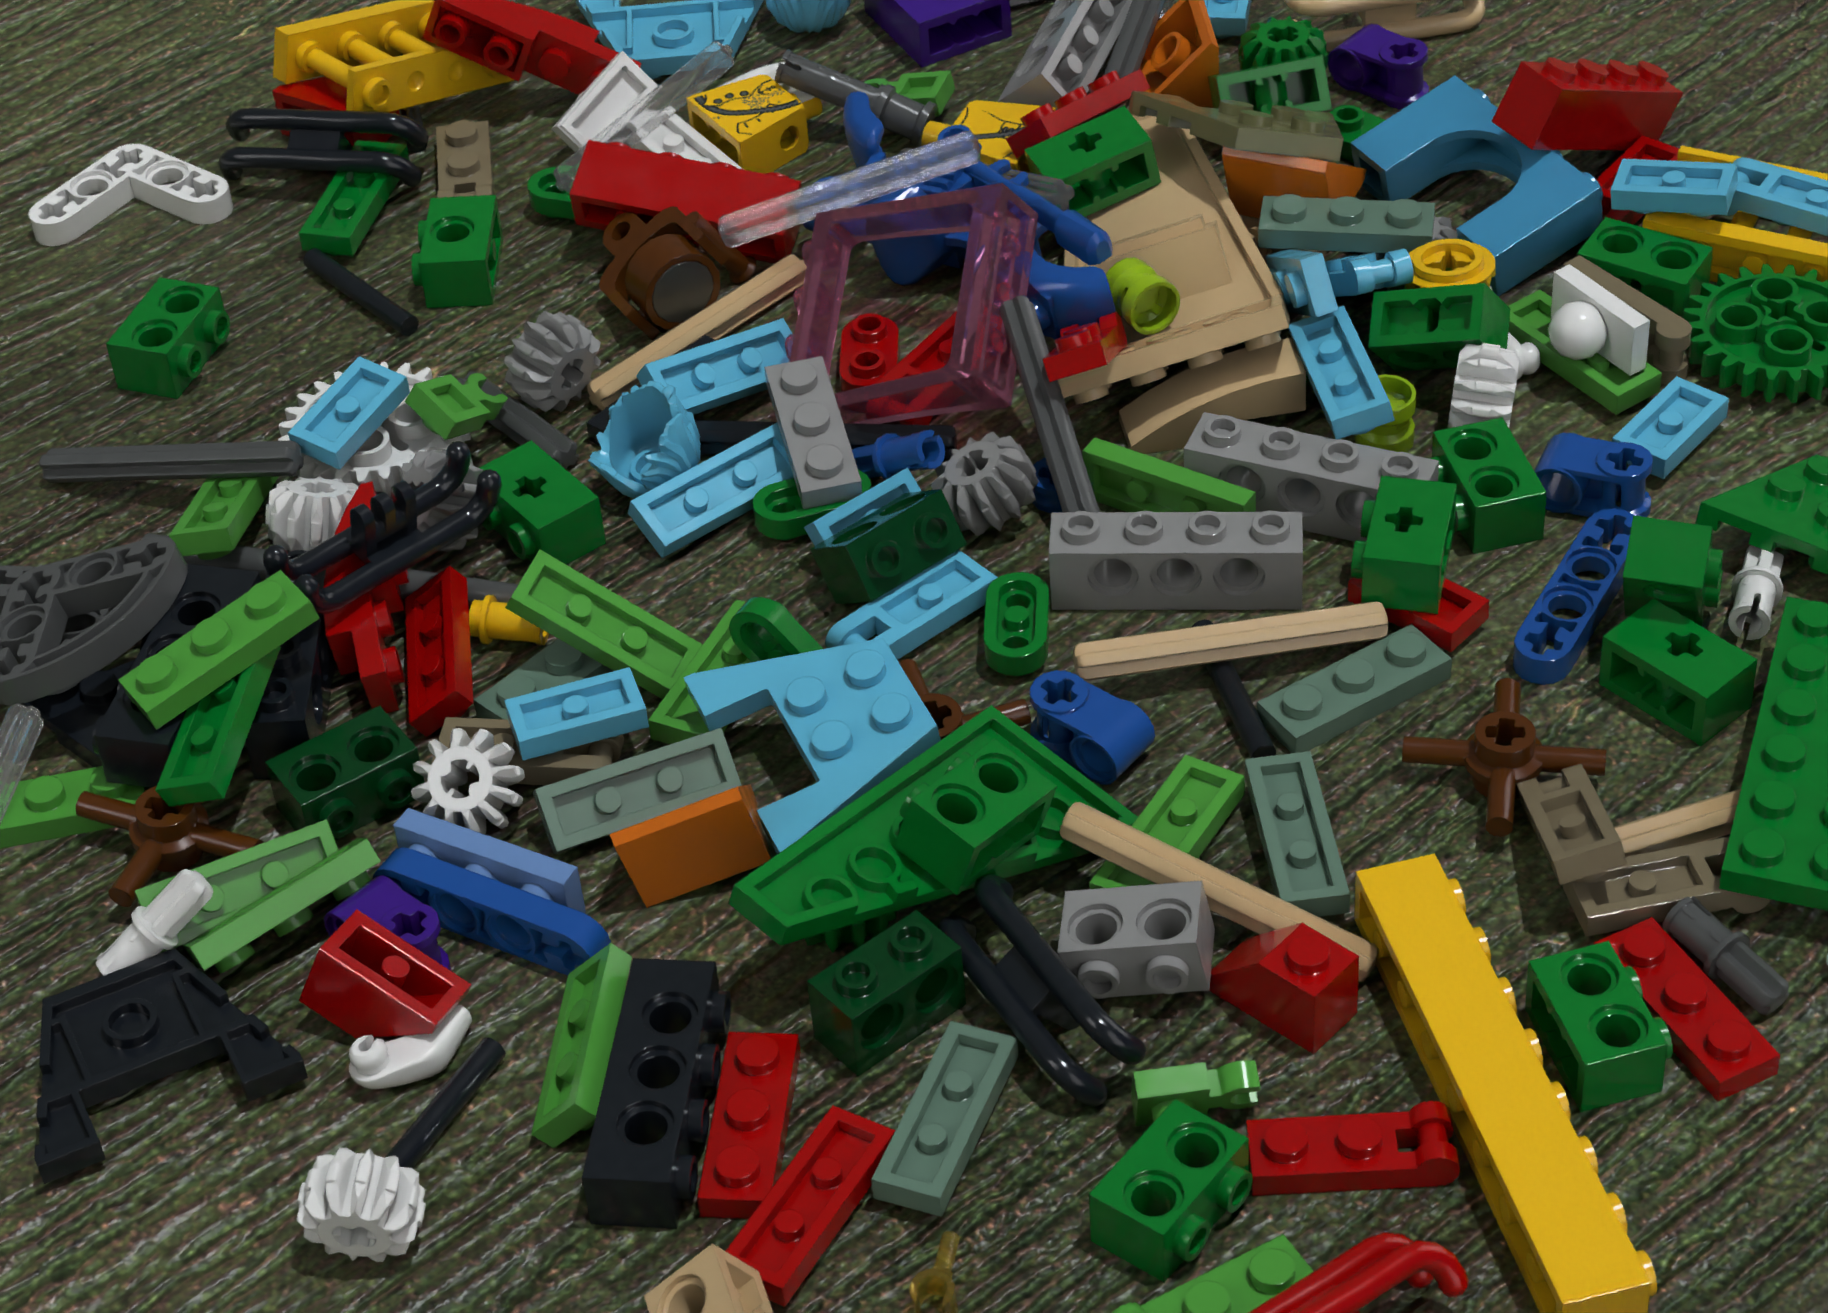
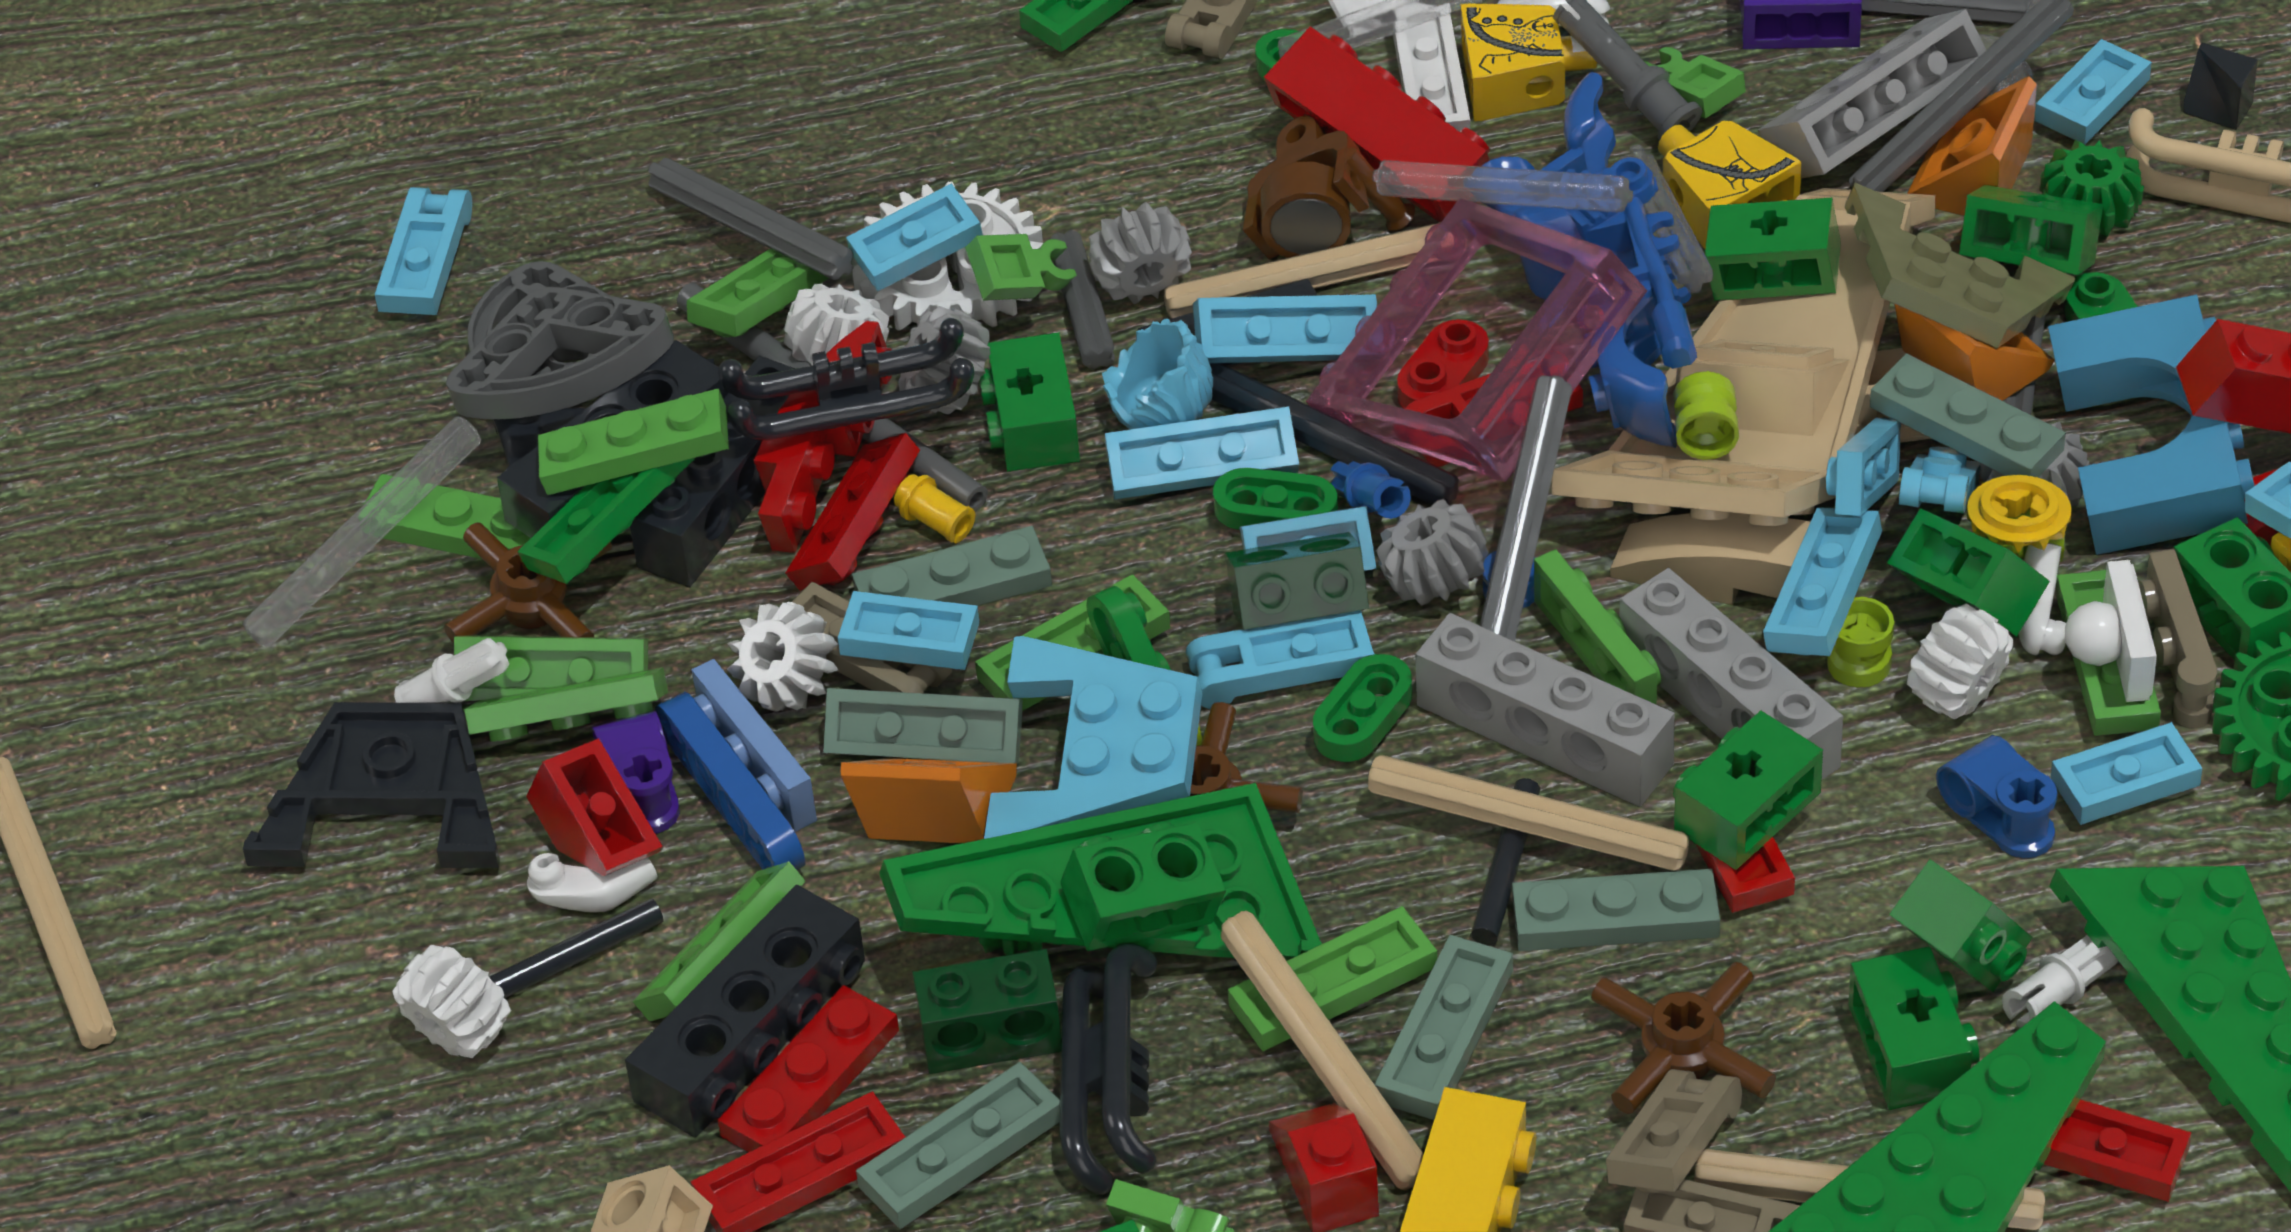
camera: 30 degrees right, 5 degrees up
green brick [106,277,230,399] -> none
dark green brick [265,706,425,840] -> none
black bar [303,248,419,337] -> none
green brick [411,195,504,308] -> none
bright green plate [505,549,703,699] -> none
light grey plate [765,356,862,509] -> none
red plate [1006,69,1150,159] -> none
blue piece [1030,670,1155,785] -> none
red plate [1042,312,1127,382] -> none
light grey brick [1057,881,1215,999] -> none
dark purple piece [1328,24,1429,109] -> none
green brick [1429,417,1547,554] -> none
blue beam [1513,508,1635,685] -> none

